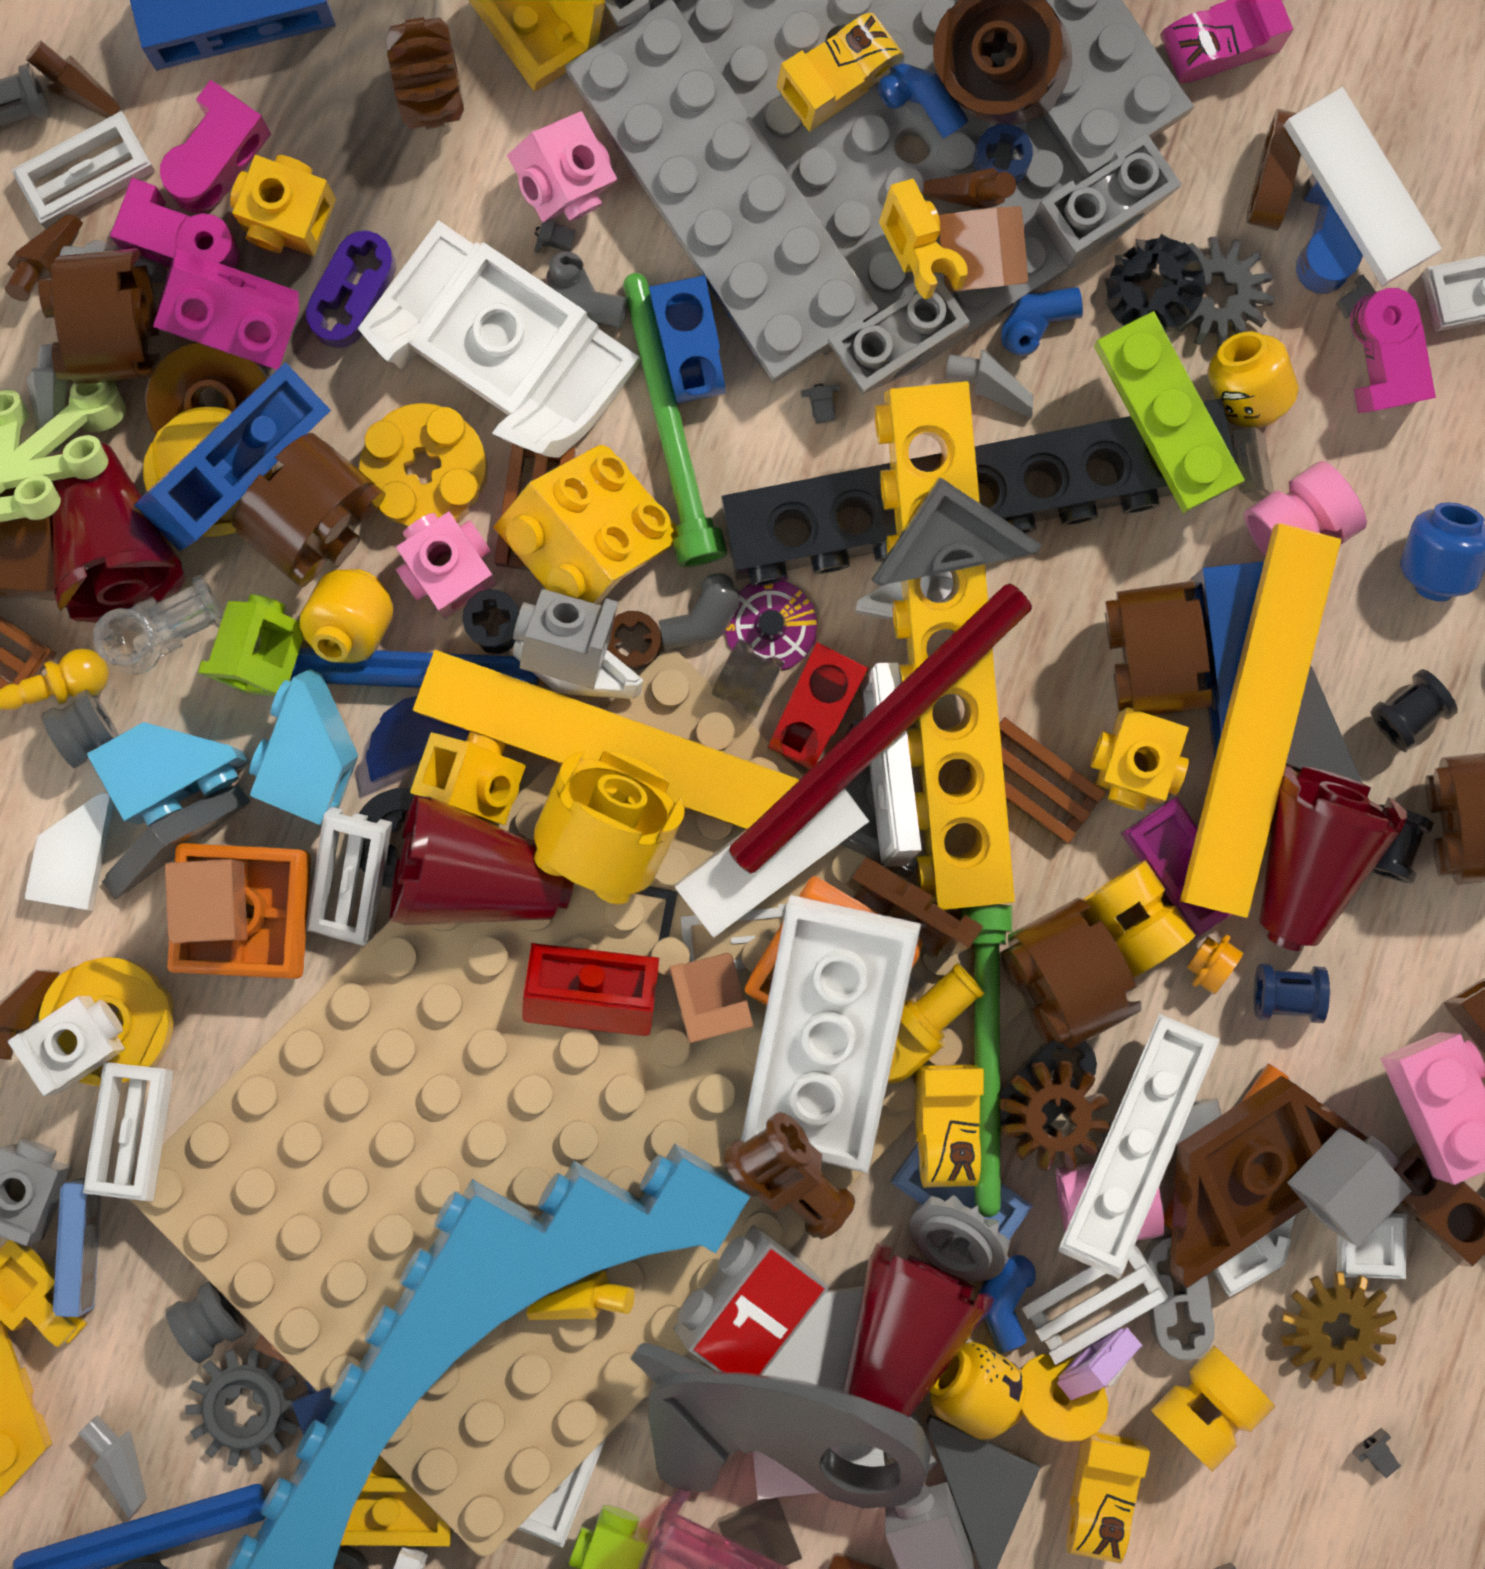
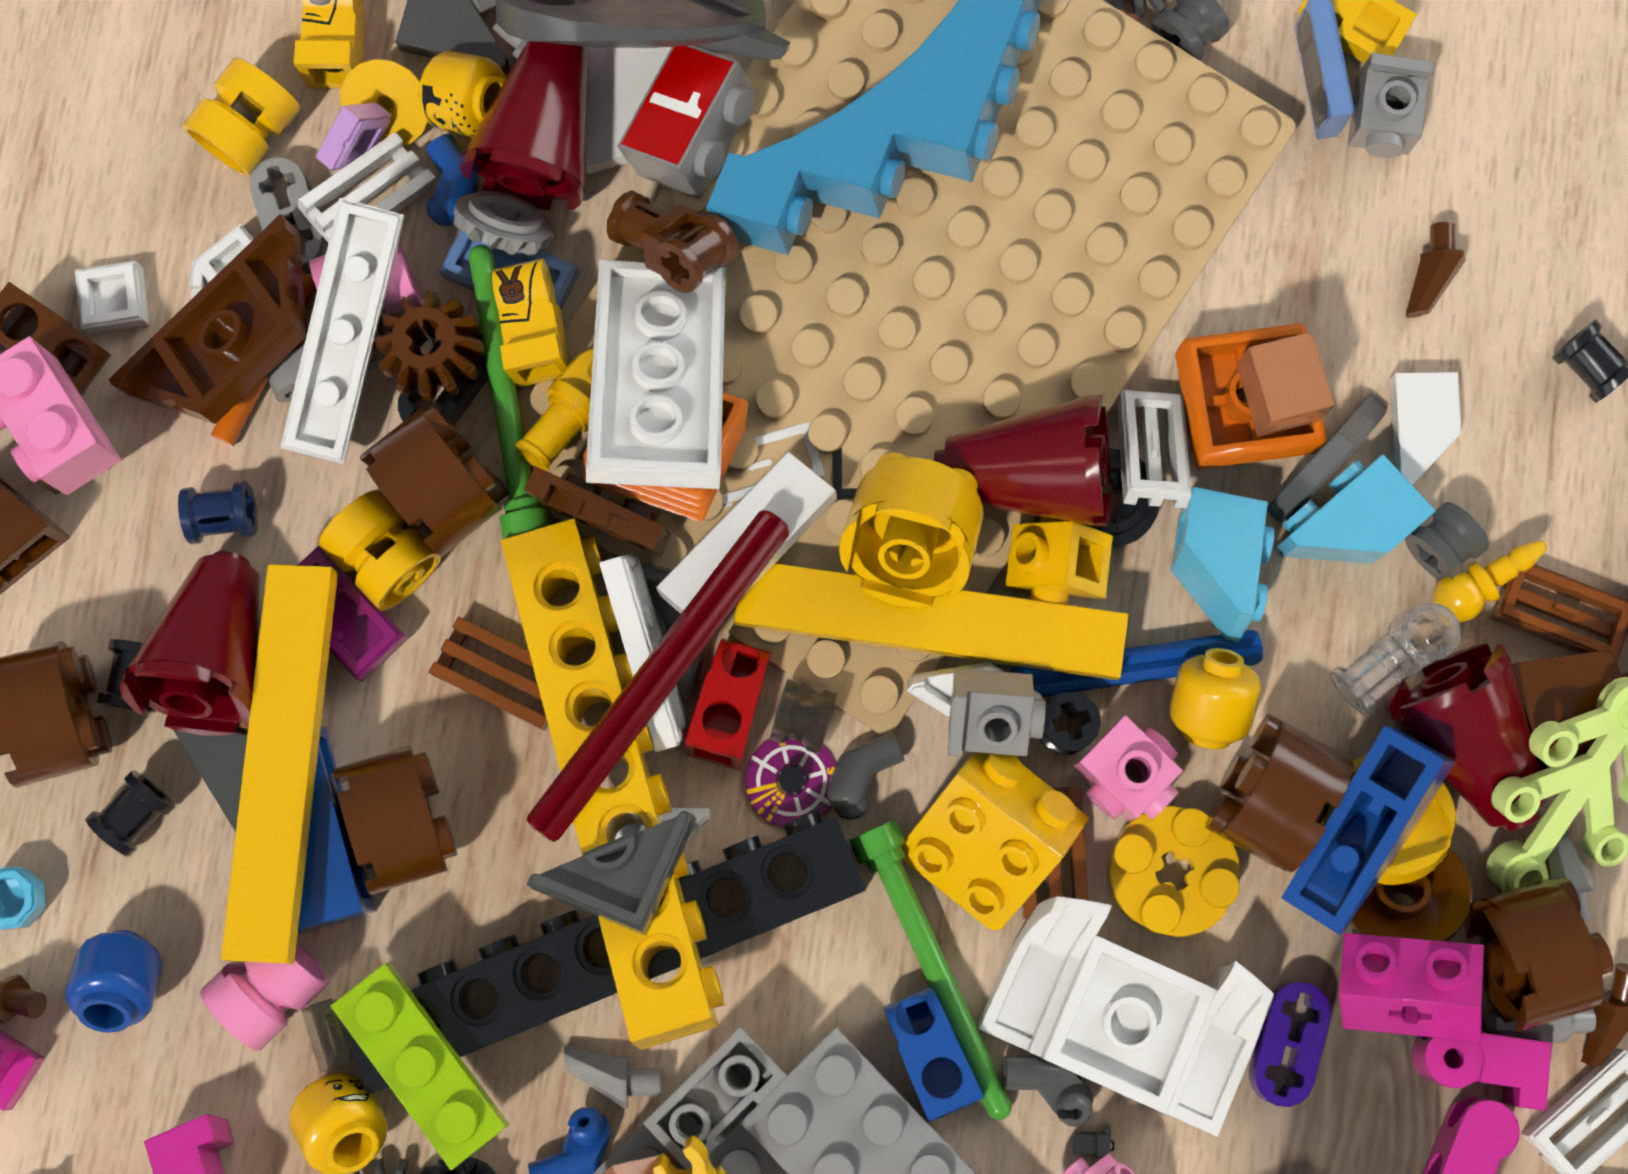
camera: 175 degrees right, 5 degrees down
white brick [7,996,126,1096] -> none
yellow plate [39,957,174,1086] -> none
white tile [83,1062,174,1201] -> none
lime brick [197,594,304,696] -> none
yellow brick [230,155,336,257] -> none
clear blue tile [366,696,469,783] -> none
red slope [522,943,659,1036] -> none
yellow bar [526,1270,635,1320] -> none
reddish brown bush [607,610,662,670] -> none
nougat panel [669,953,753,1043] -> none
dark grey piece [801,383,839,424] -> none
yellow brick [1090,707,1189,811] -> none
light orange plate [1186,934,1244,995] -> none
pearl gold gear [1281,1271,1397,1386] -> none
light grey brick [1287,1127,1411,1247] -> none
dark grey piece [1352,1428,1401,1478] -> none

